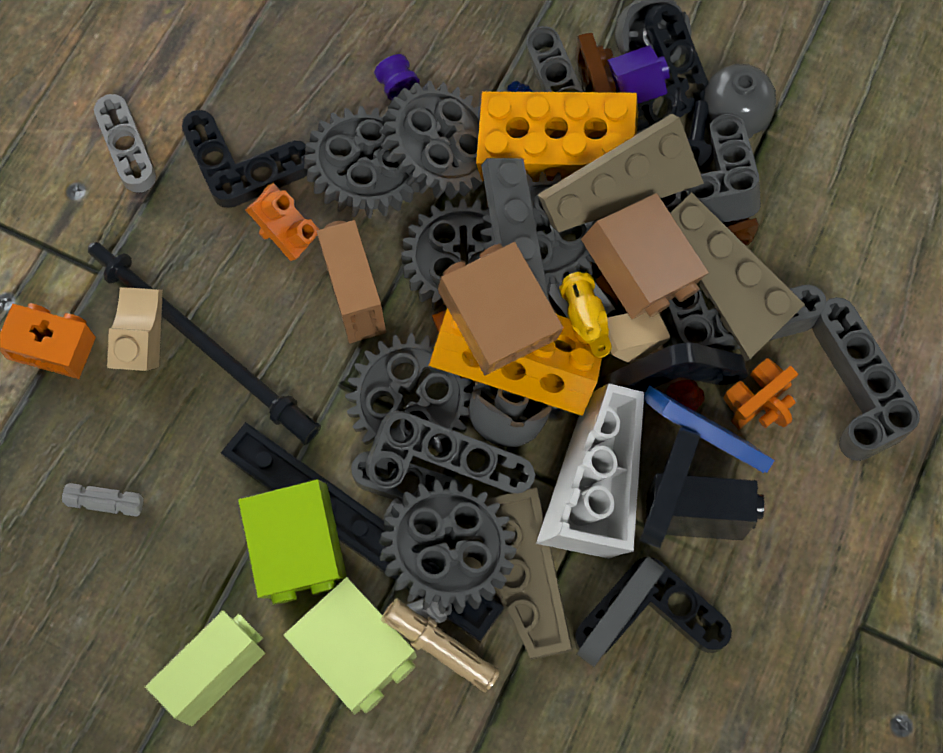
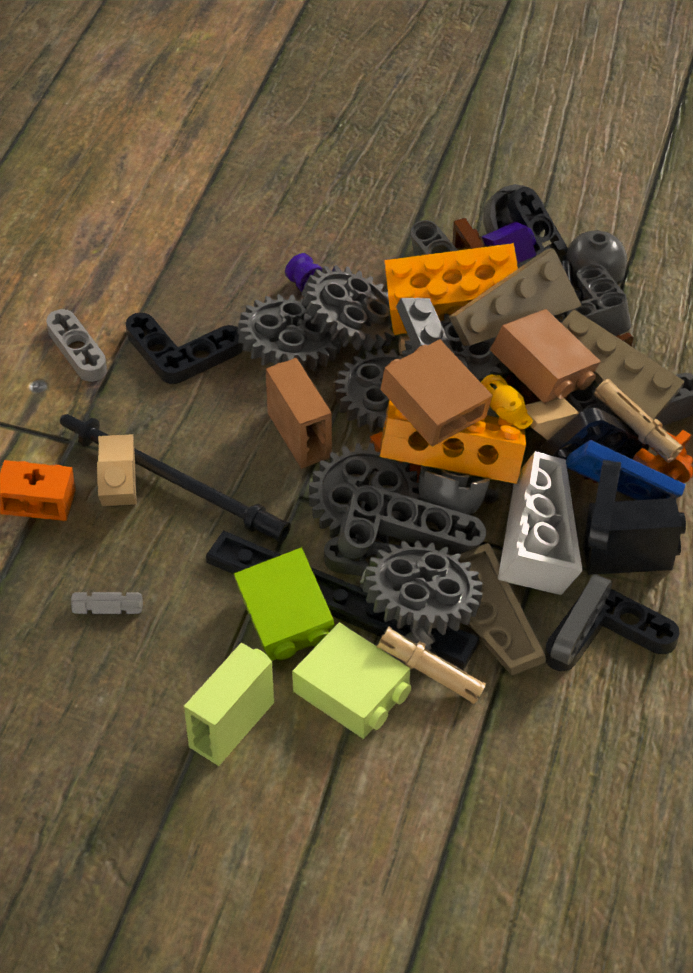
camera: 10 degrees left, 20 degrees down
orange hips [246,183,319,261] -> none
none -> tan pin [594,379,683,463]

